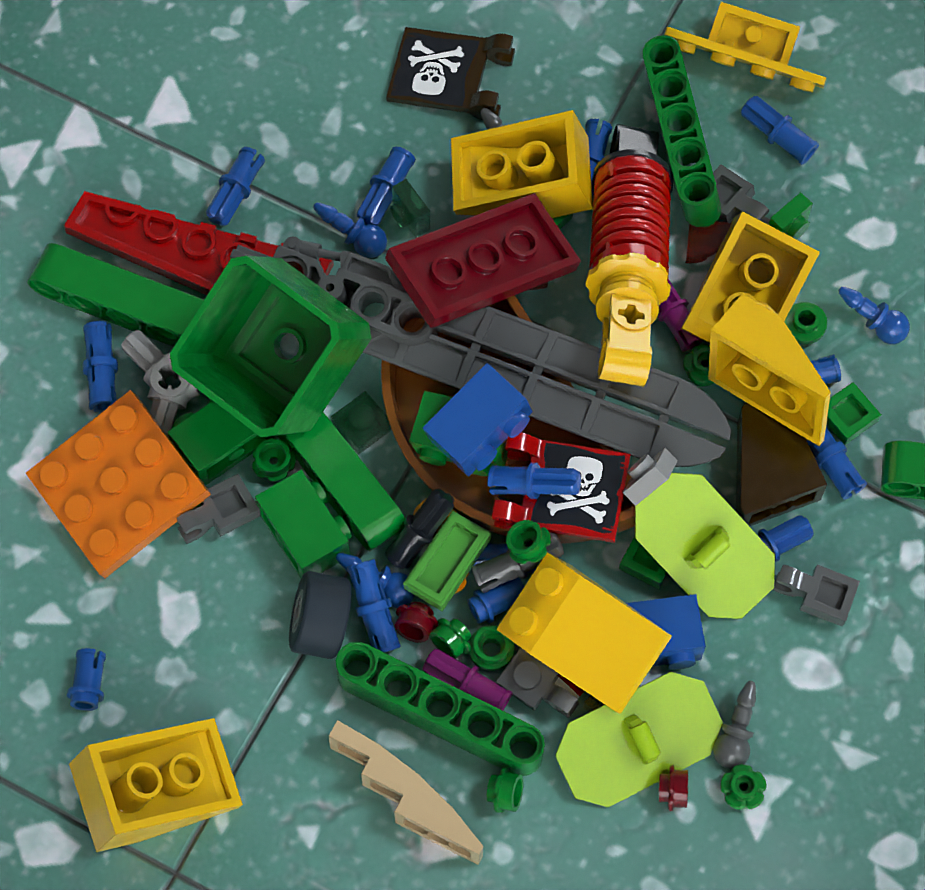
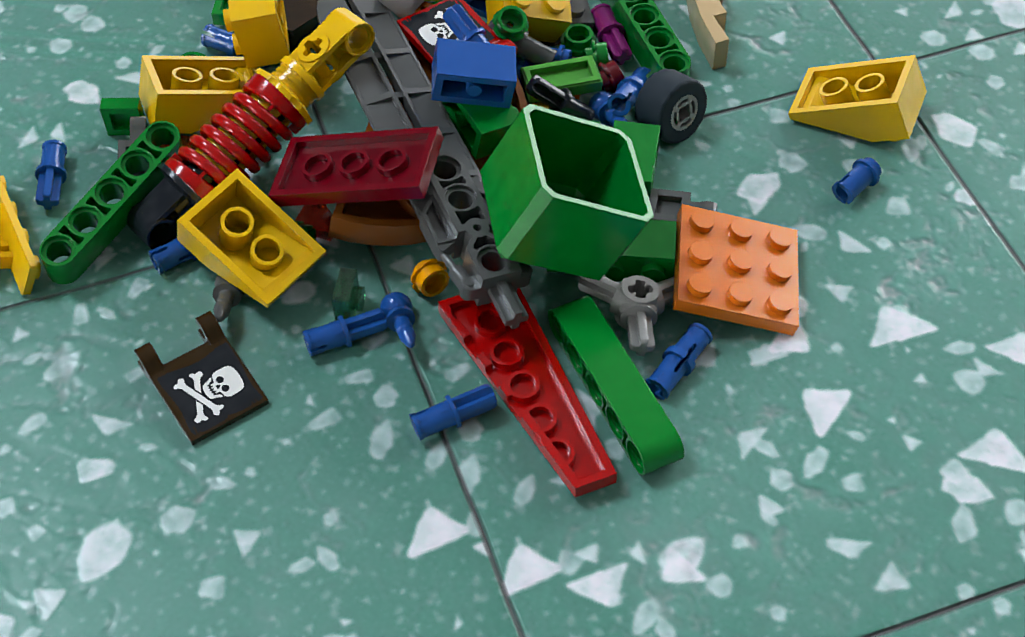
camera: 135 degrees left, 15 degrees down
blue bar [838,287,910,344] -> none

